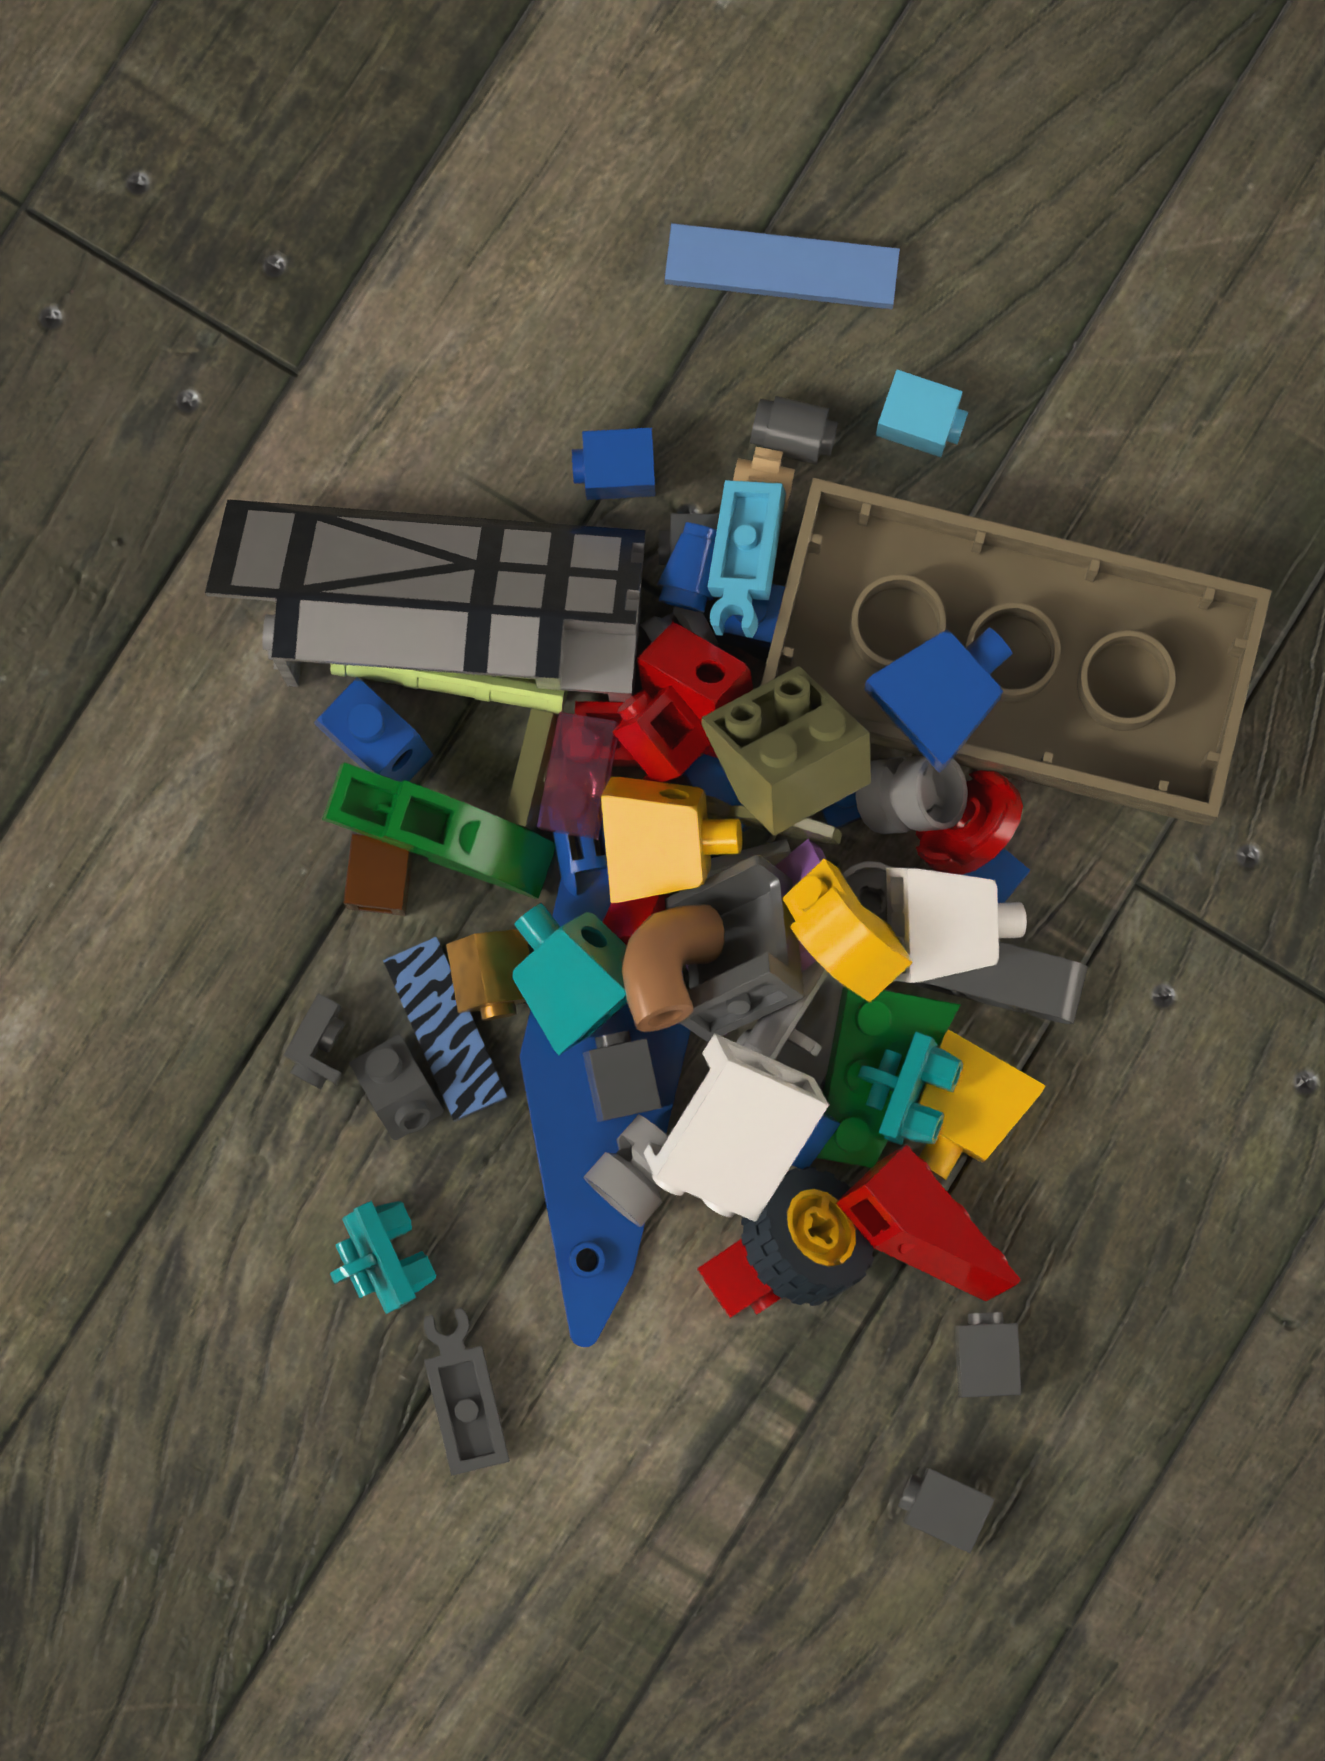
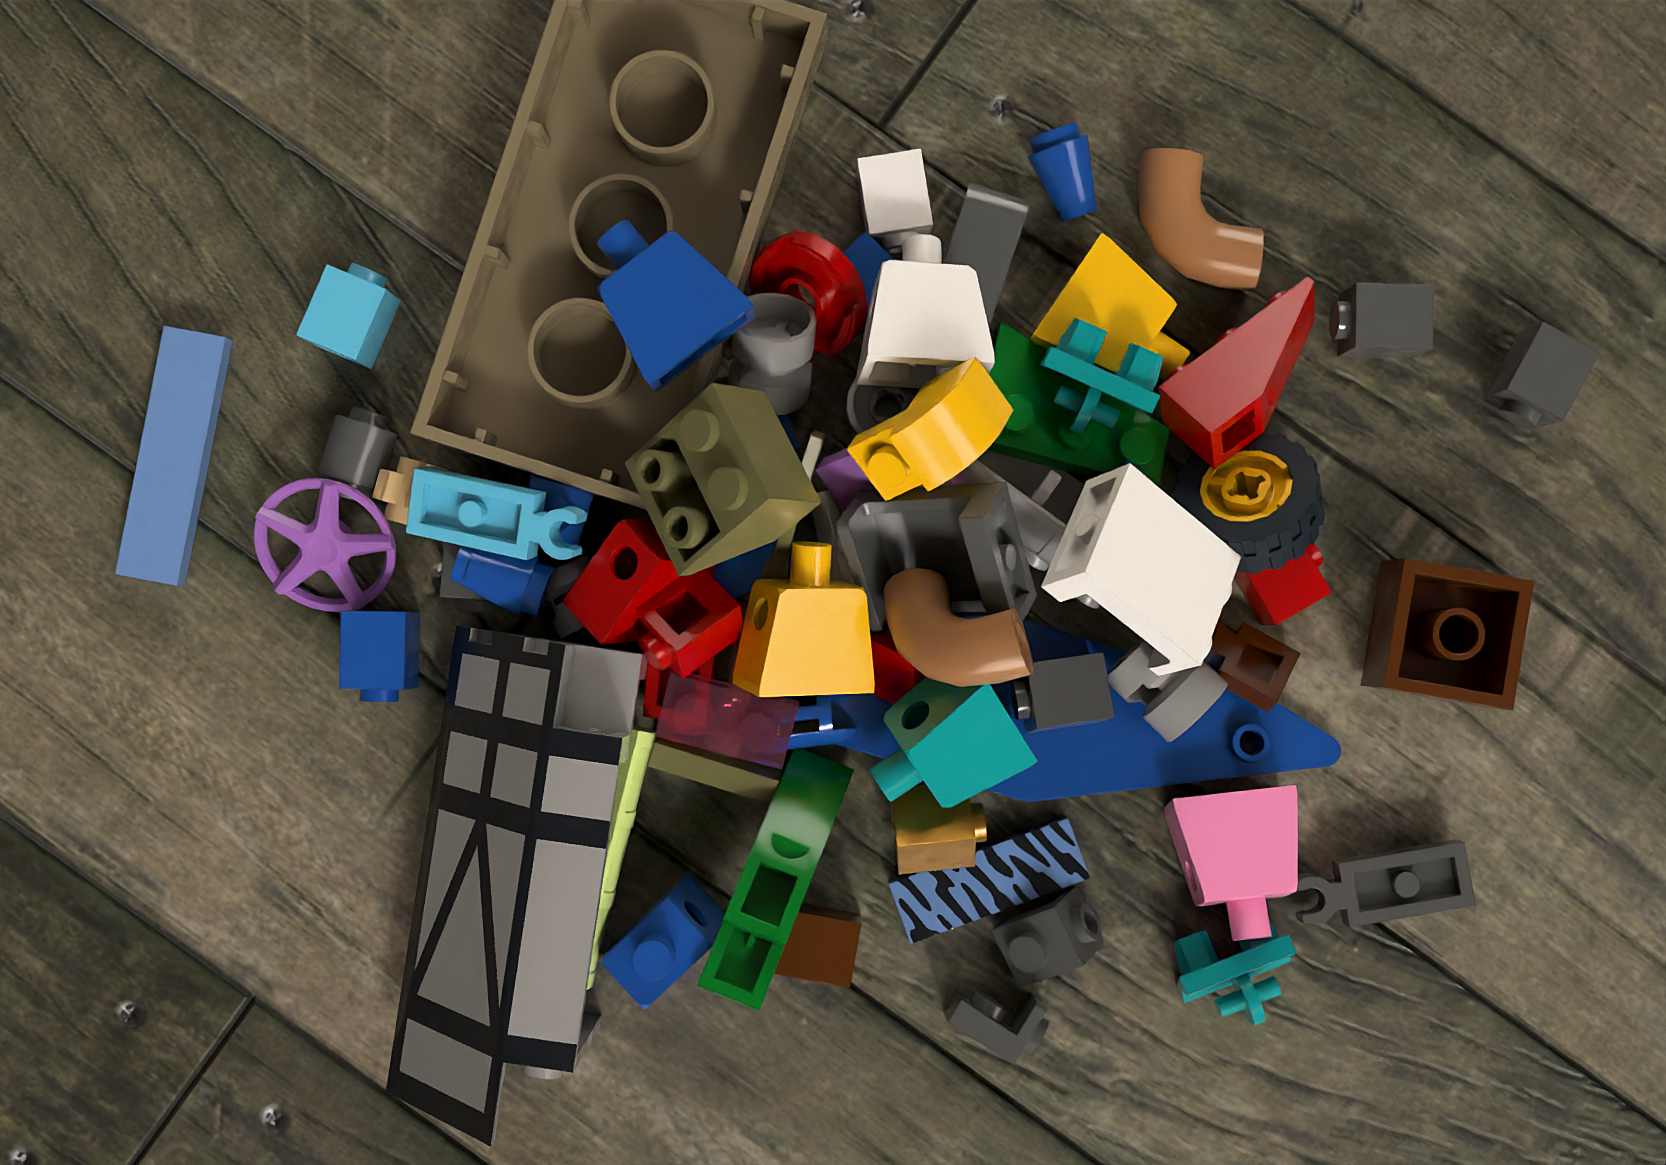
camera: 90 degrees left, 5 degrees up
none -> medium lavender wheel [254,478,396,612]
none -> white brick [856,149,933,254]
none -> blue cone [1028,122,1098,222]
none -> medium nougat cylinder [1137,148,1264,291]
none -> bright pink torso [1164,785,1298,941]
none -> reddish brown plate [1204,618,1300,713]
none -> reddish brown brick [1360,558,1534,711]

